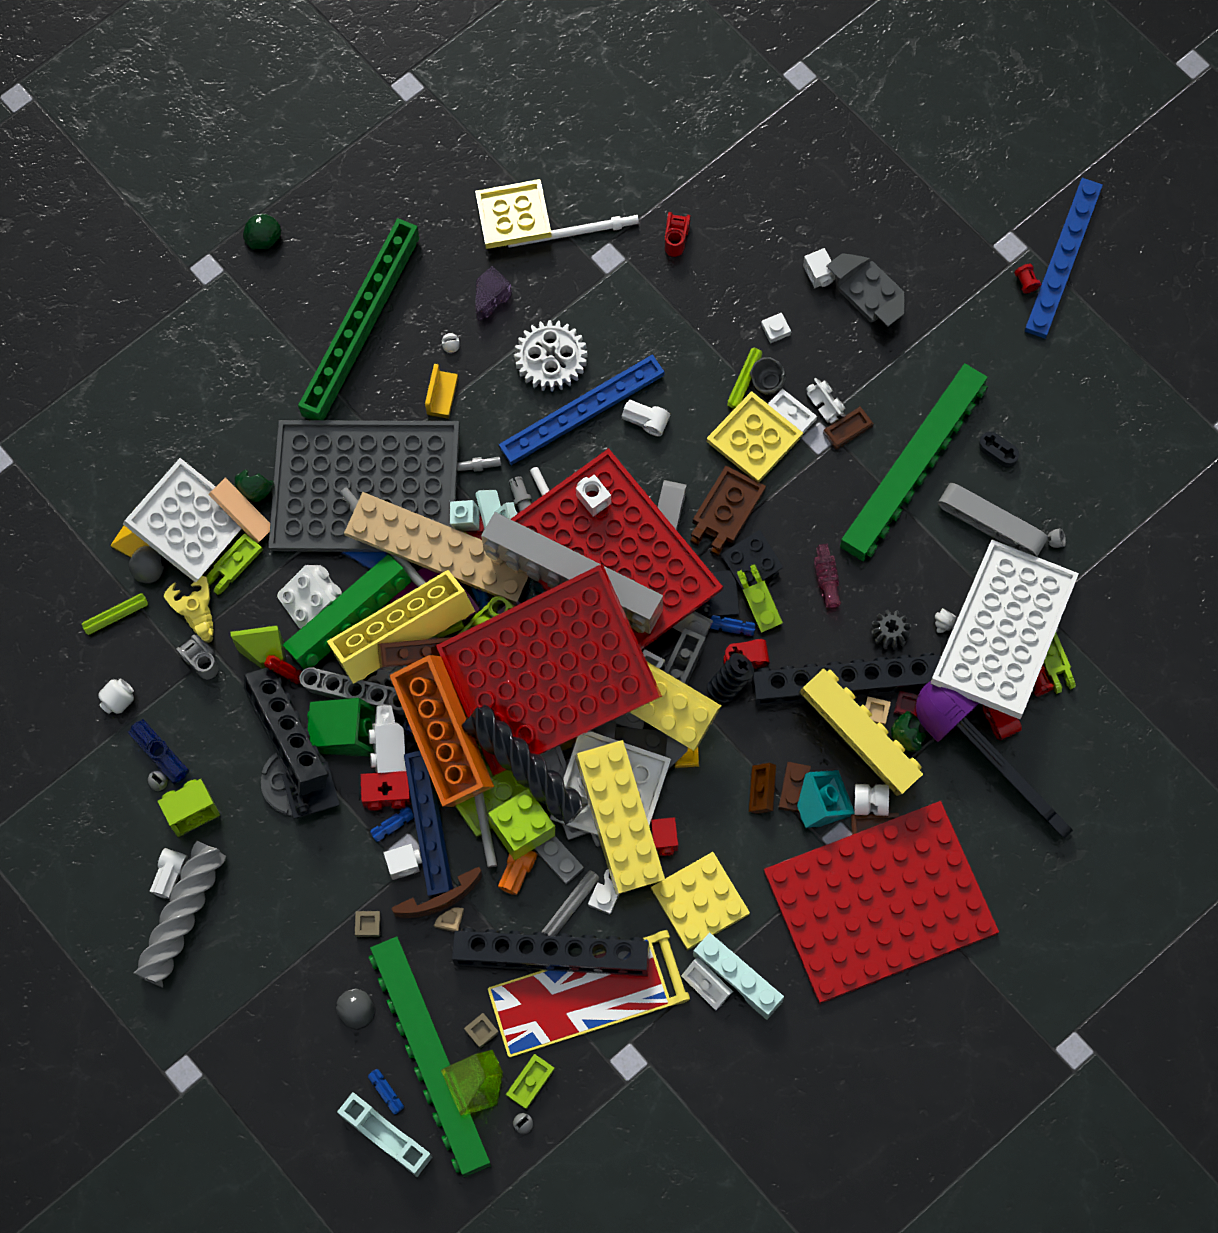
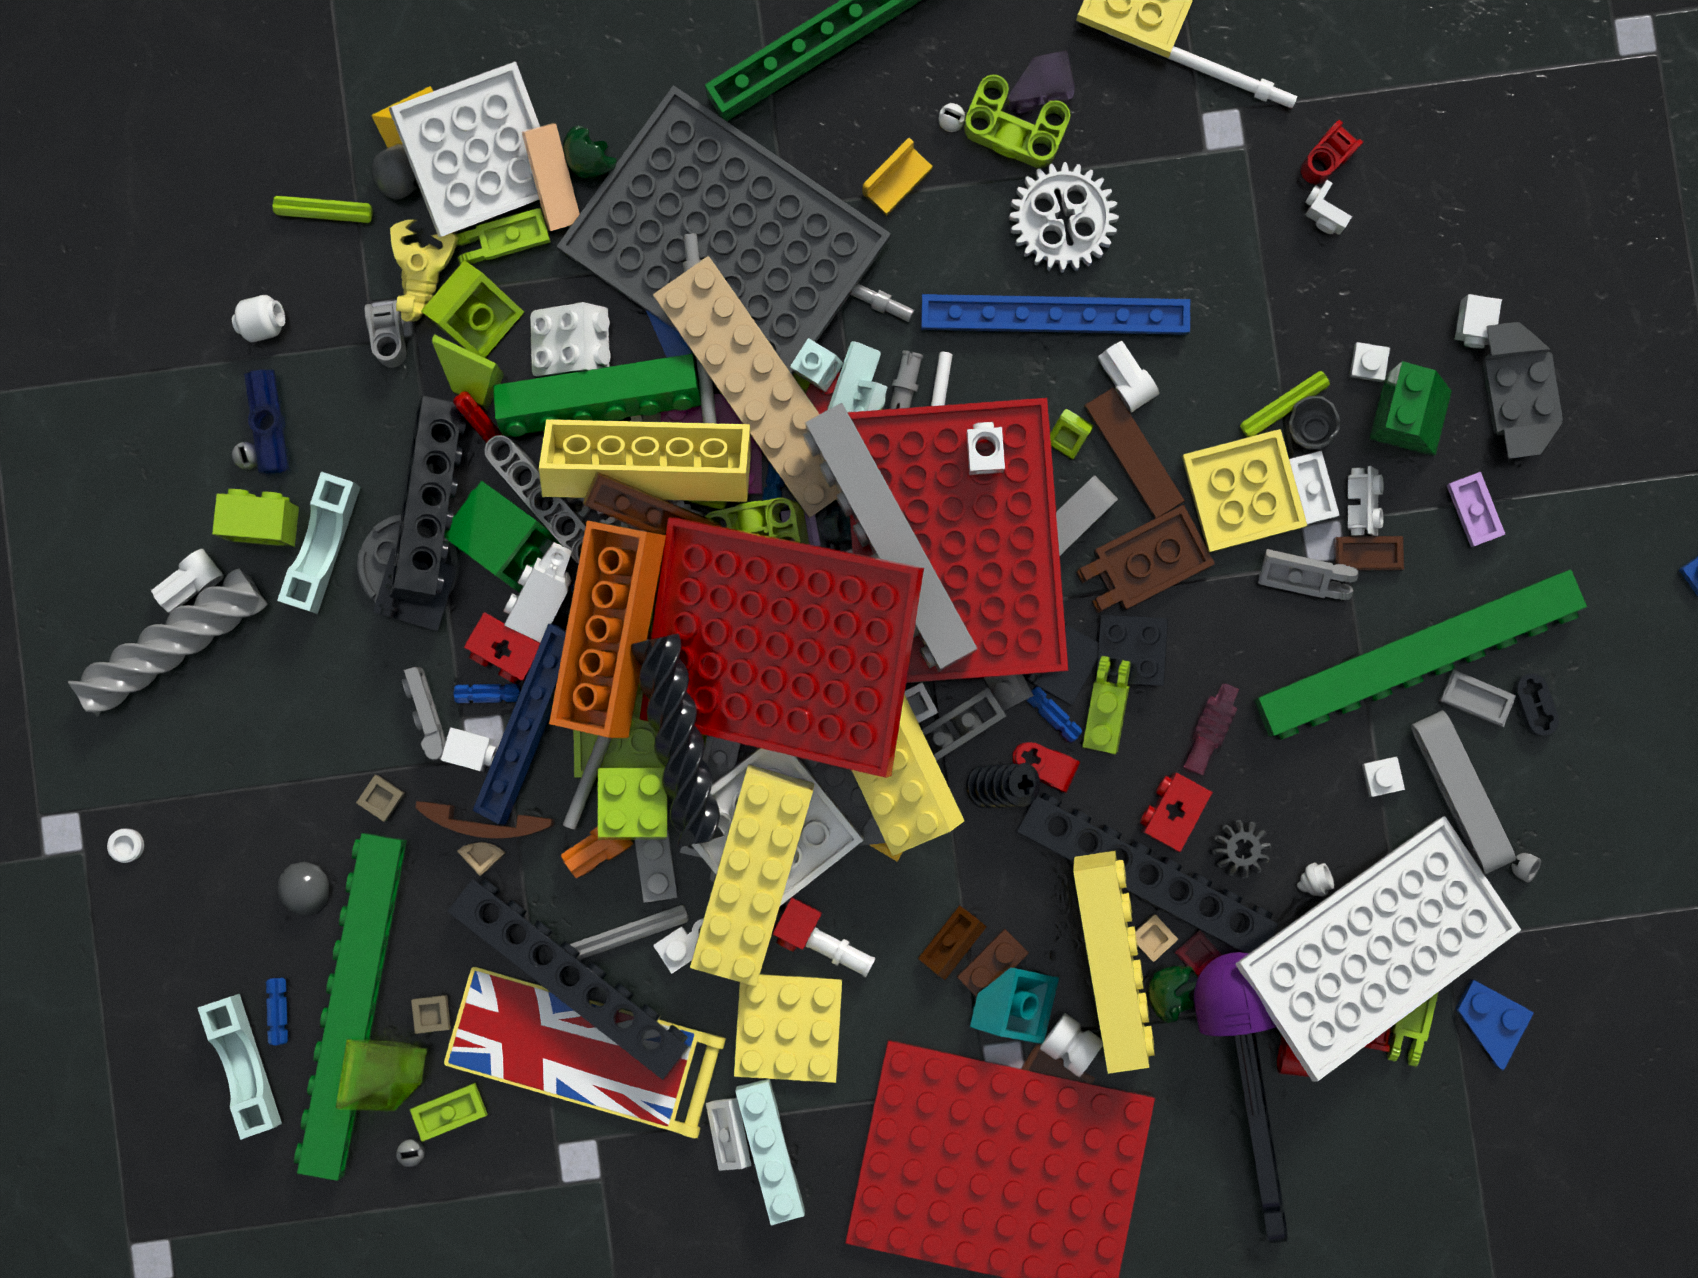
camera: 30 degrees right, 15 degrees up
none -> white tile [107,829,144,863]
none -> light aqua arch [277,472,361,614]
none -> light grey hinge [402,667,446,760]
none -> lime slope [421,260,524,358]
none -> white pin [805,927,876,977]
none -> lime beam [964,74,1071,169]
none -> lime slope [1050,409,1093,459]
none -> reddish brown tile [1084,387,1185,519]
none -> red brick [1140,772,1213,852]
none -> light grey hinge [1258,549,1359,600]
none -> white bracket [1305,180,1352,235]
none -> white plate [1362,757,1405,797]
none -> green slope [1369,361,1452,456]
none -> light grey tile [1439,670,1516,727]
none -> lavender plate [1447,472,1505,547]
none -> blue wing [1455,979,1534,1070]

